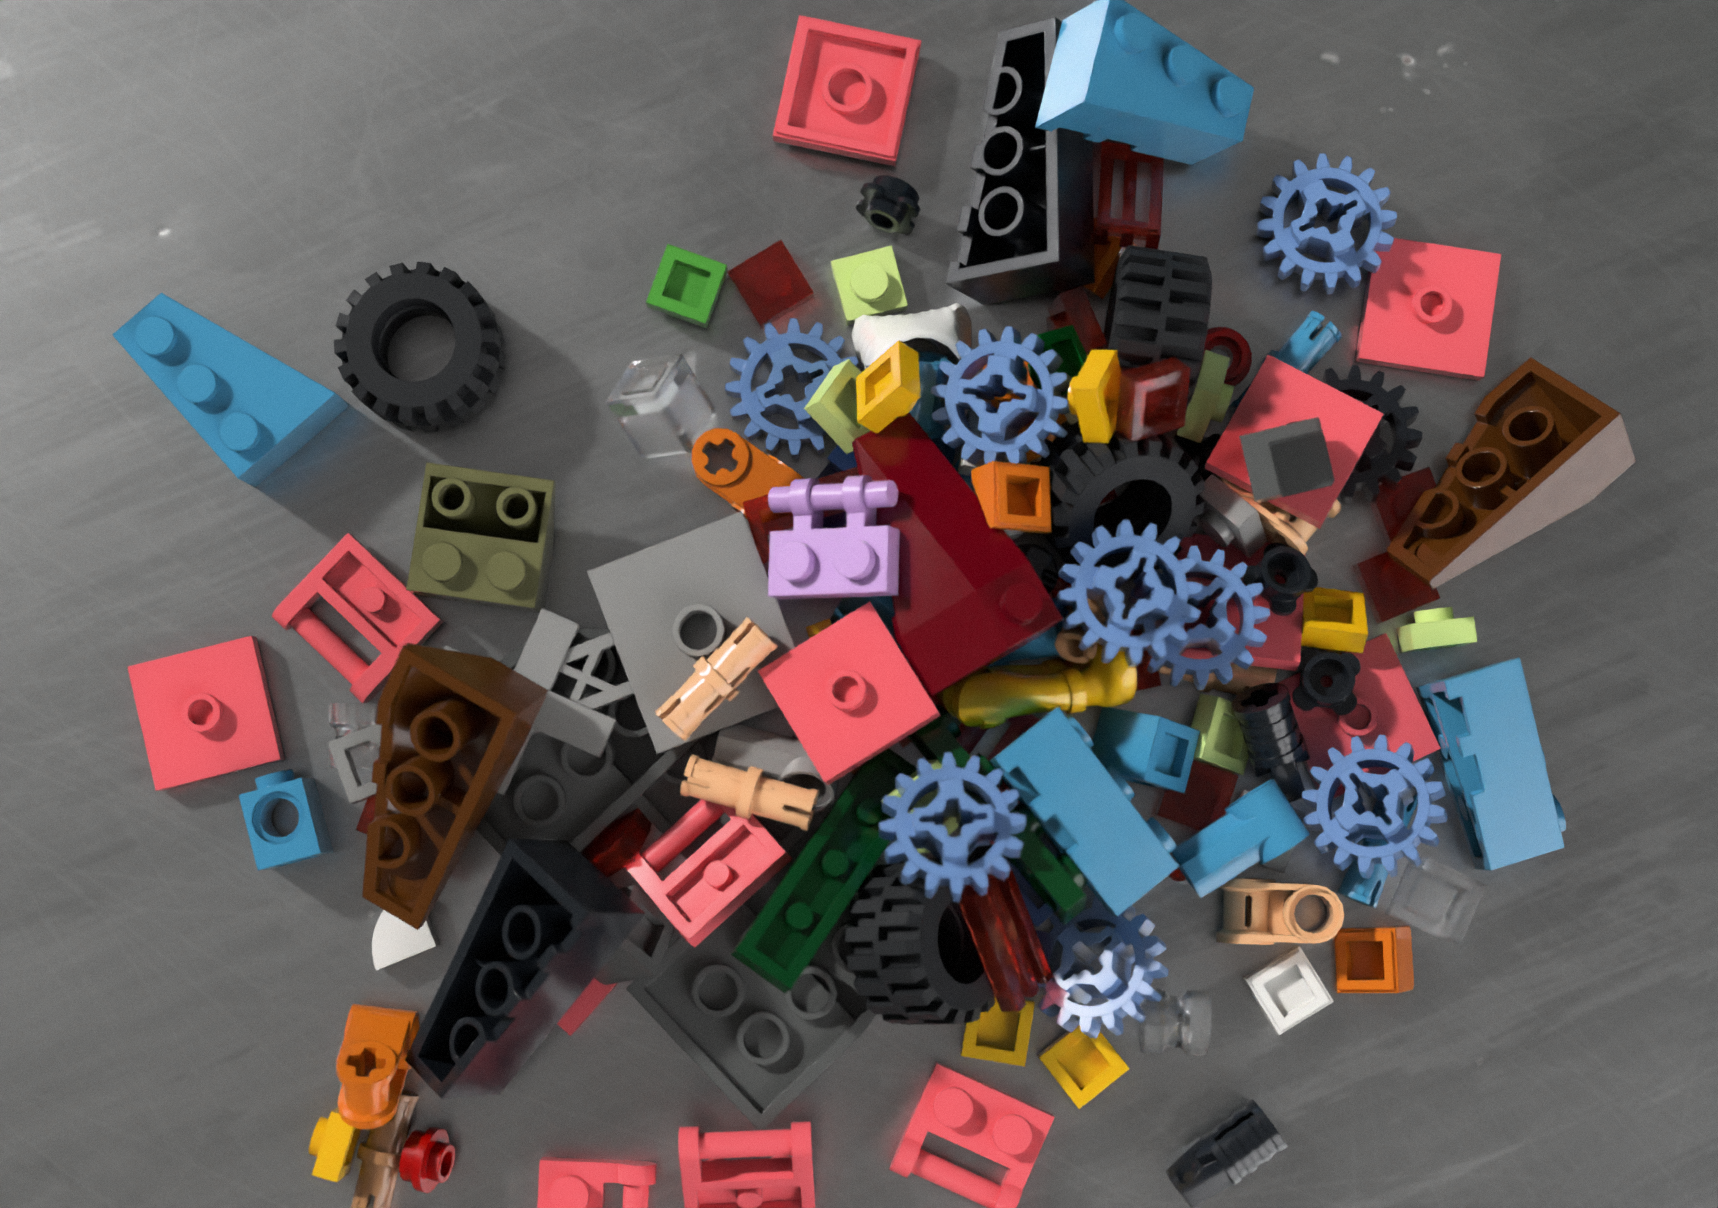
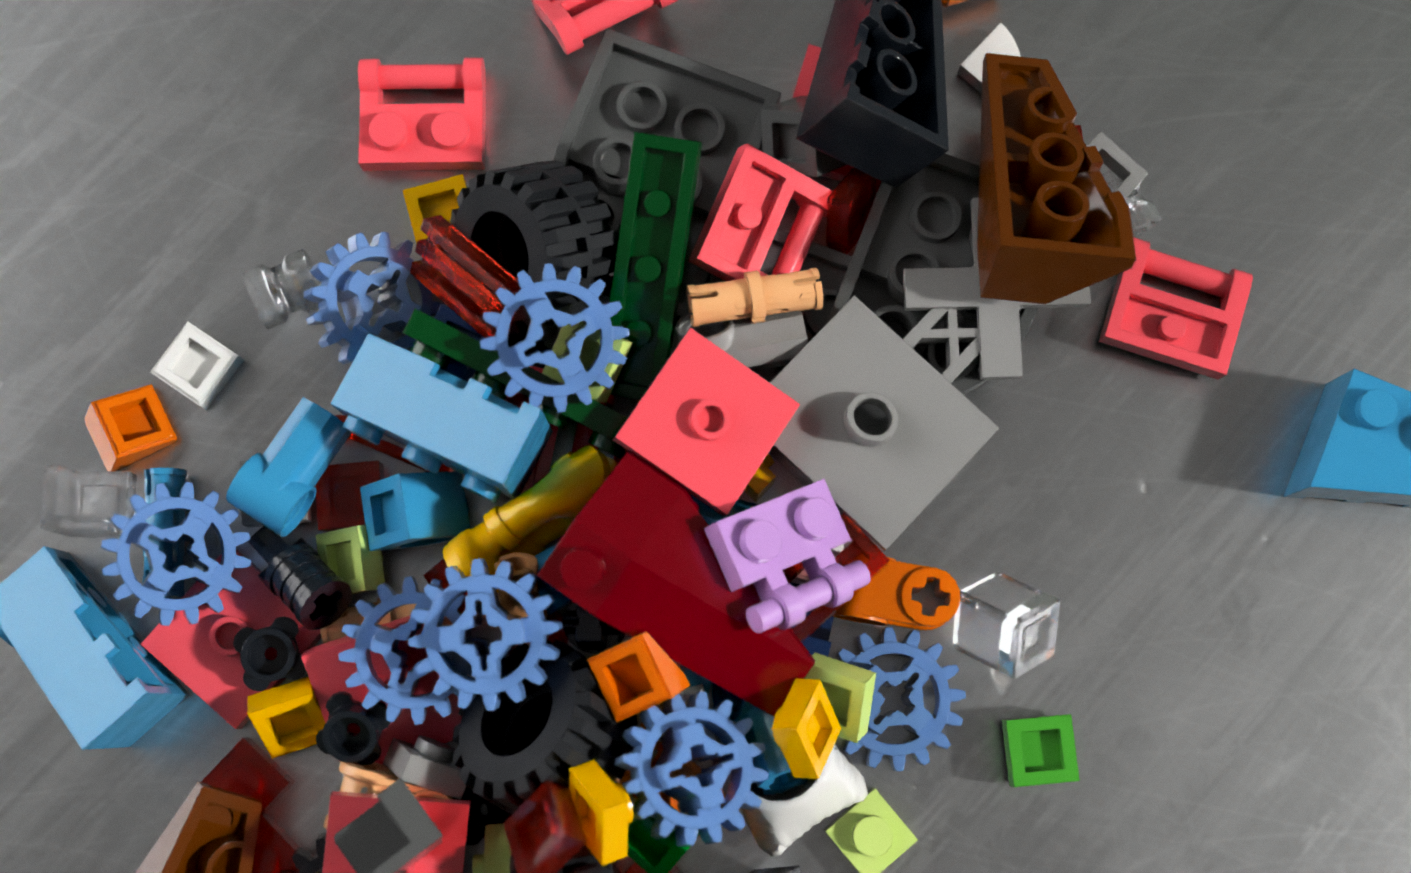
camera: 155 degrees right, 5 degrees down
coral plate [127,636,285,791] -> none
dark azure brick [239,769,334,870] -> none
black tyre [334,262,506,432] -> none
olive slope [406,462,556,613] -> none
light nougat pin [655,617,778,741] -> none
clear red plate [727,240,814,329] -> none
yellow plate [1037,1023,1130,1109] -> none
black hinge [1166,1099,1287,1208] -> none
light nougat piece [1216,877,1344,945] -> none
yellowish green plate [1397,607,1478,653] -> none

